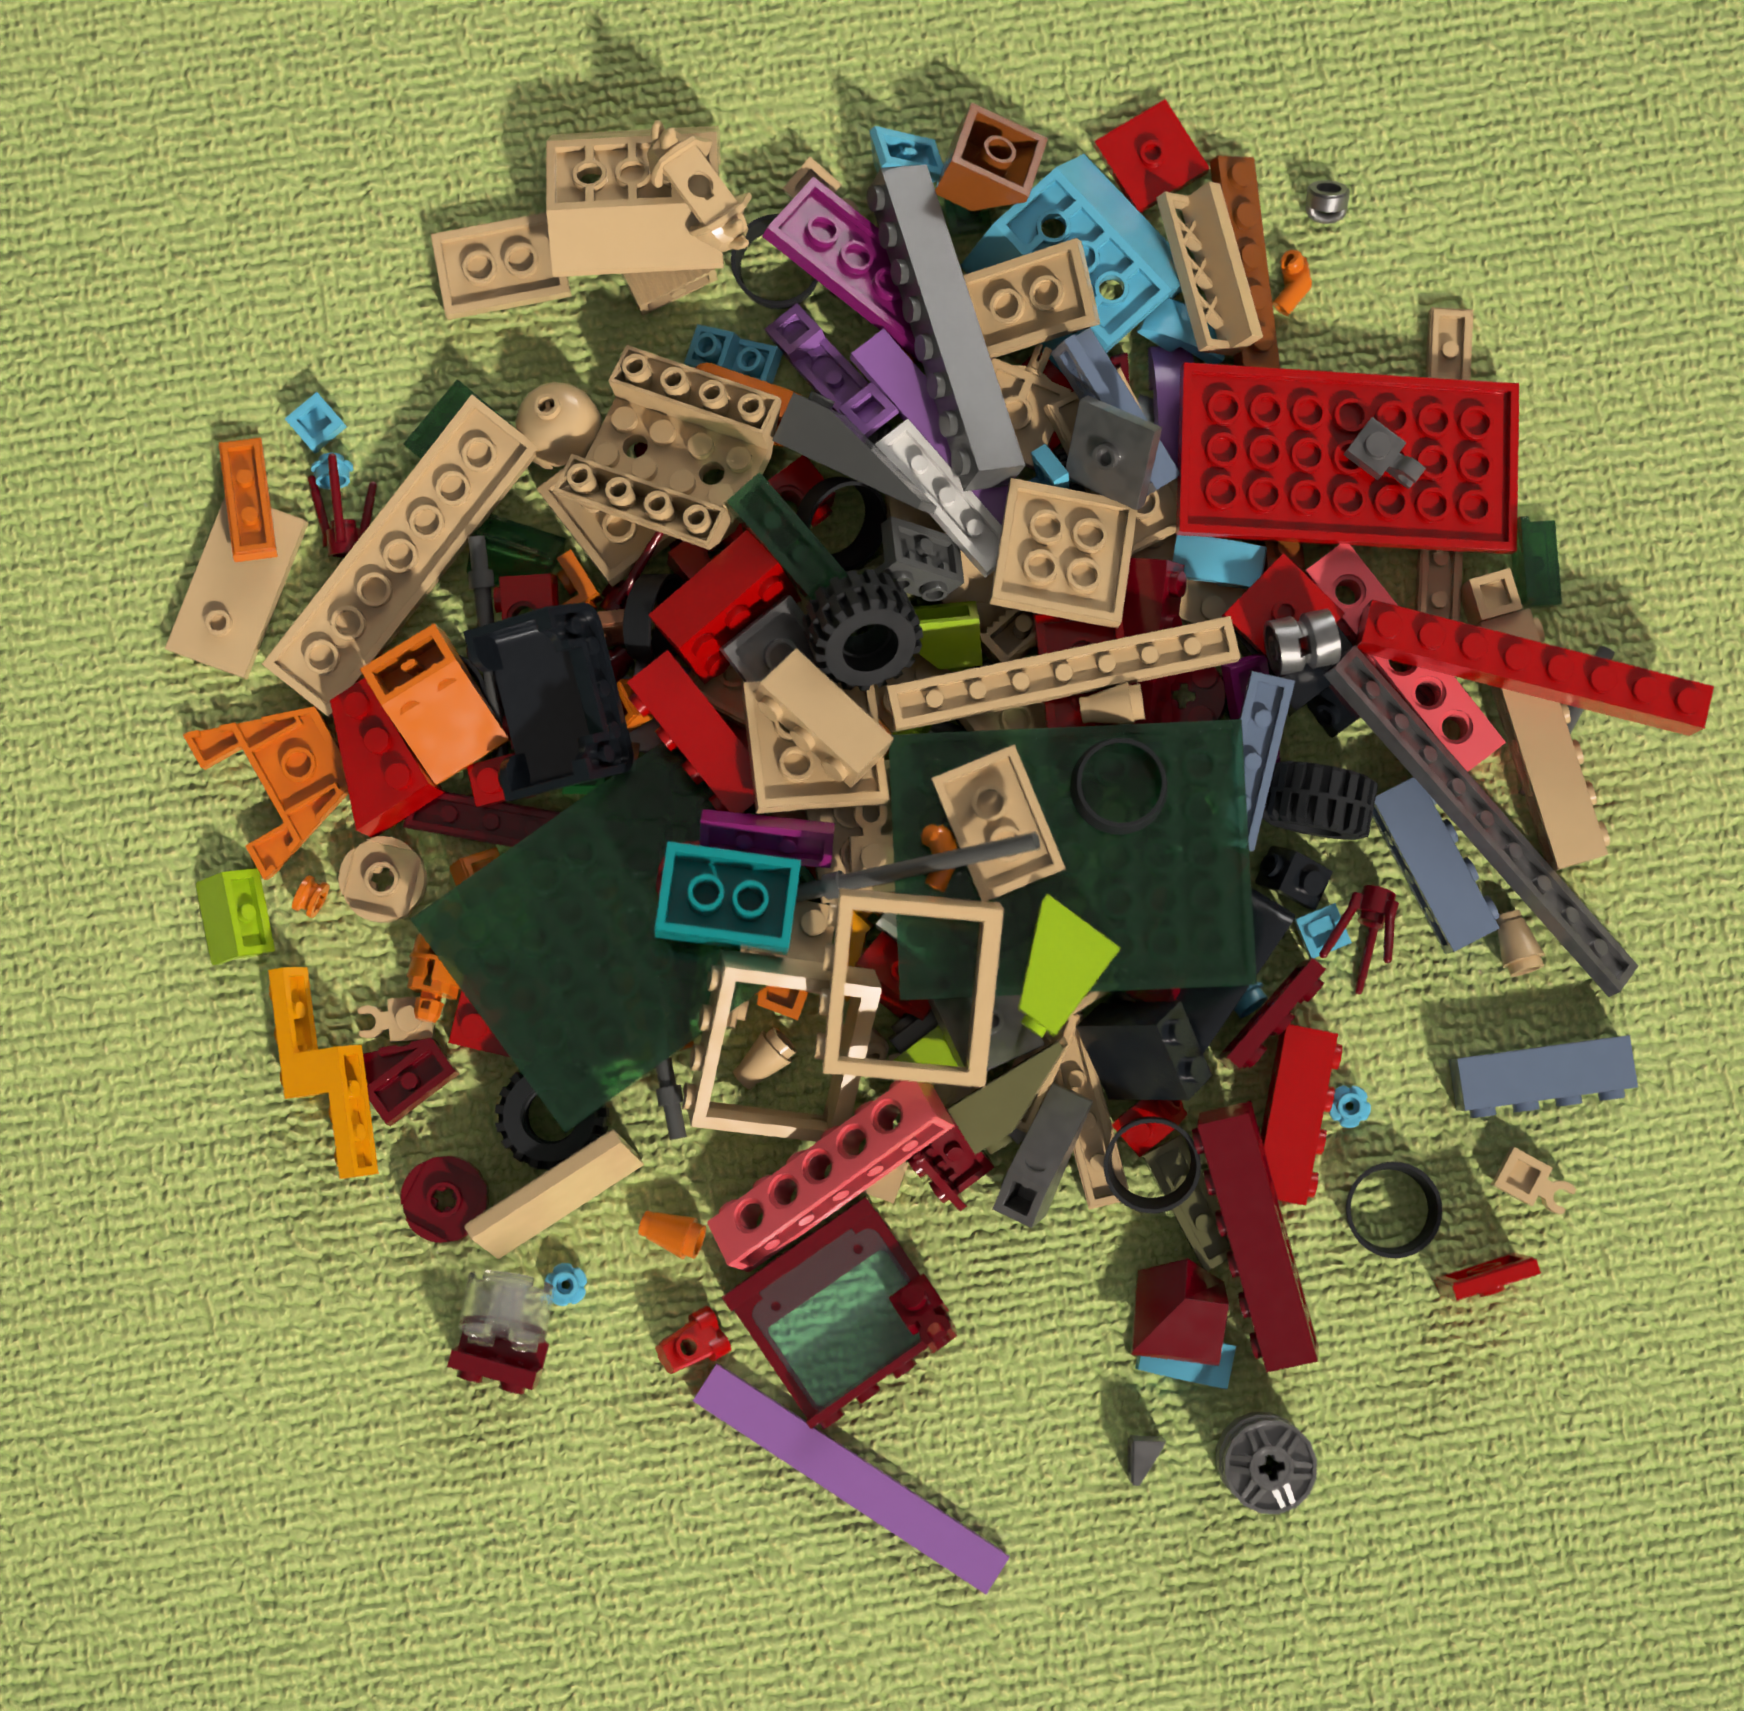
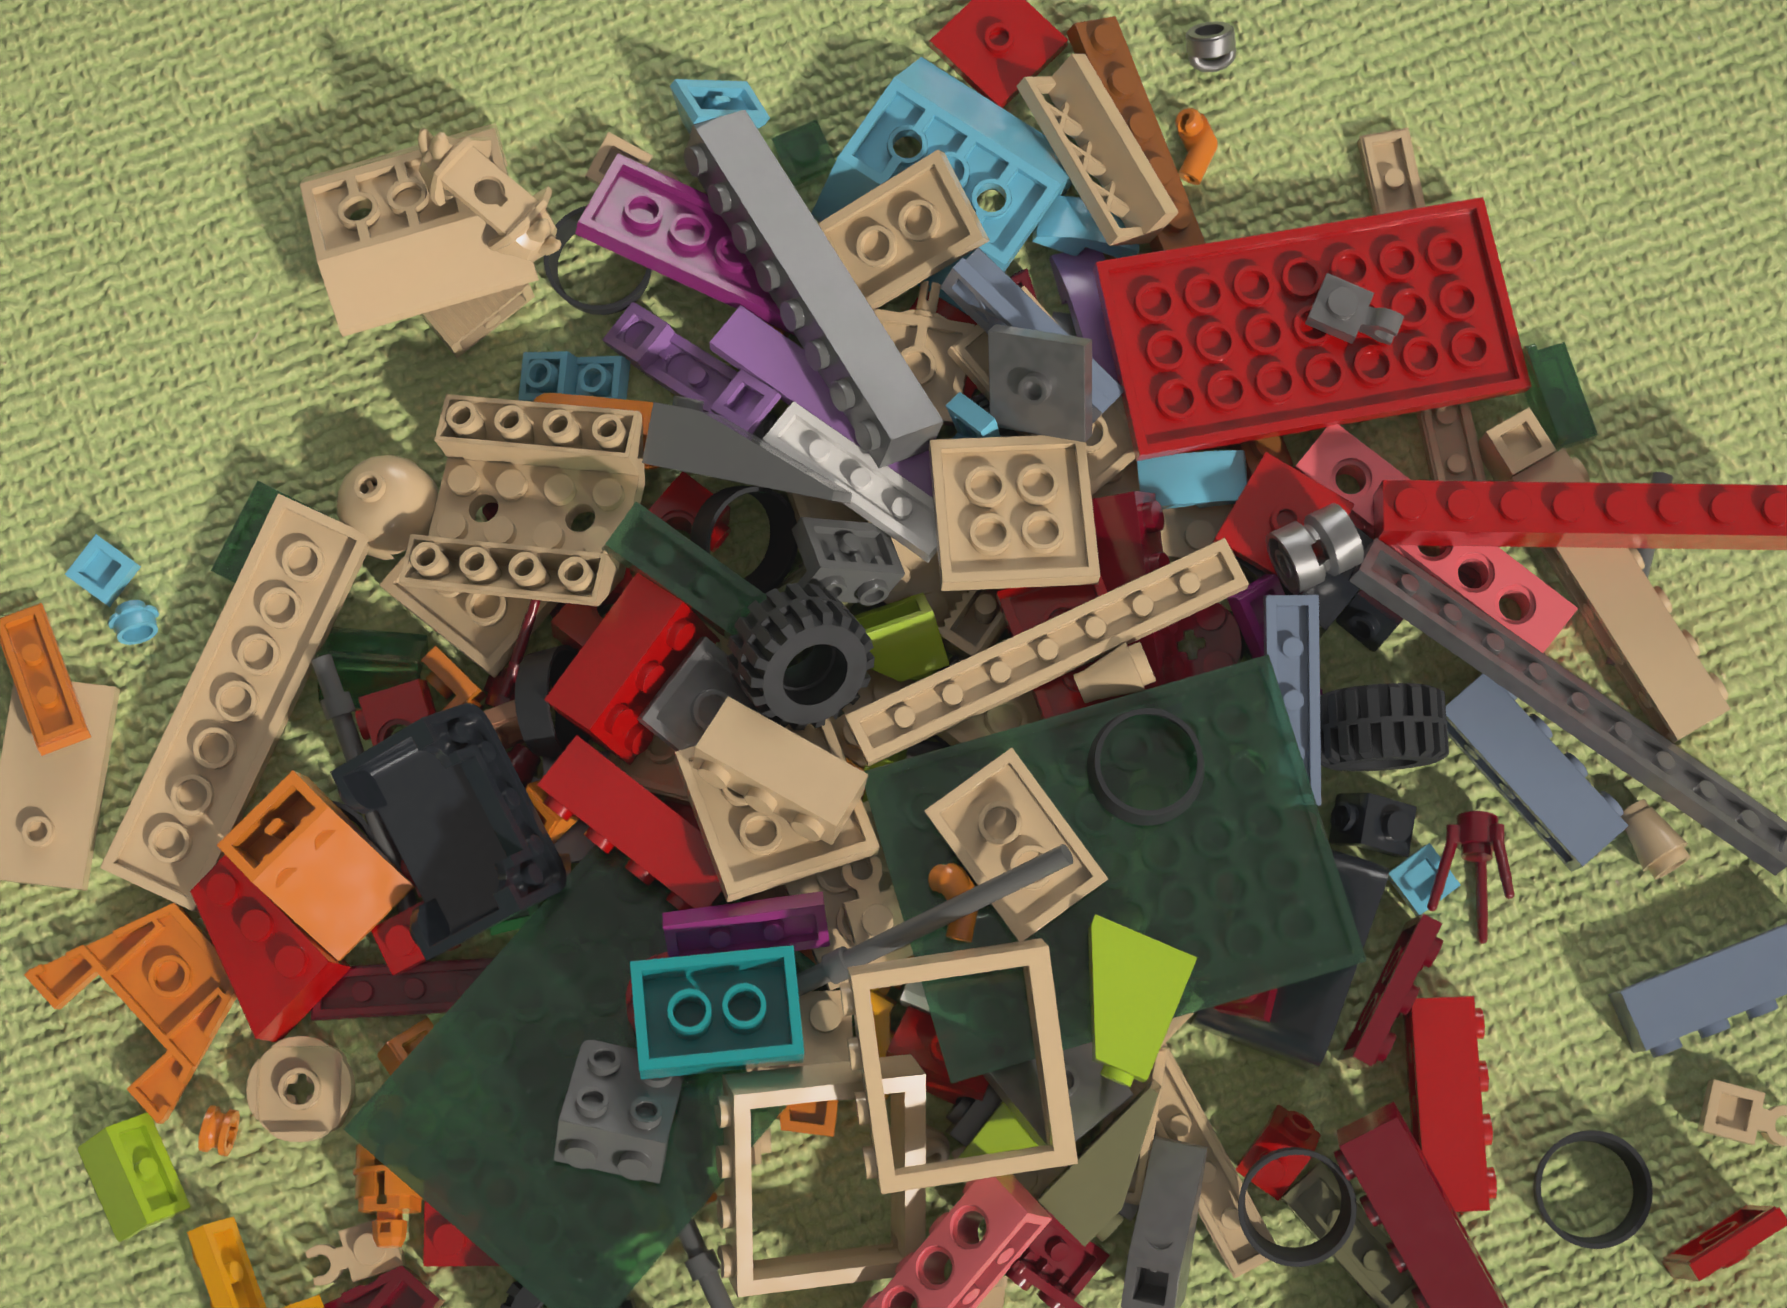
camera: 15 degrees left, 5 degrees down
dark red plant [308,453,377,558] -> none
tan plate [431,212,572,320] -> none
tan cone [732,1027,797,1090] -> none
dark orange slope [935,103,1048,211] -> none
black brick [1076,1001,1212,1100] -> none
medium azure plate [1234,982,1268,1018] -> none
medium azure plate [1328,1086,1371,1128] -> none
none -> dark grey bracket [554,1040,685,1184]

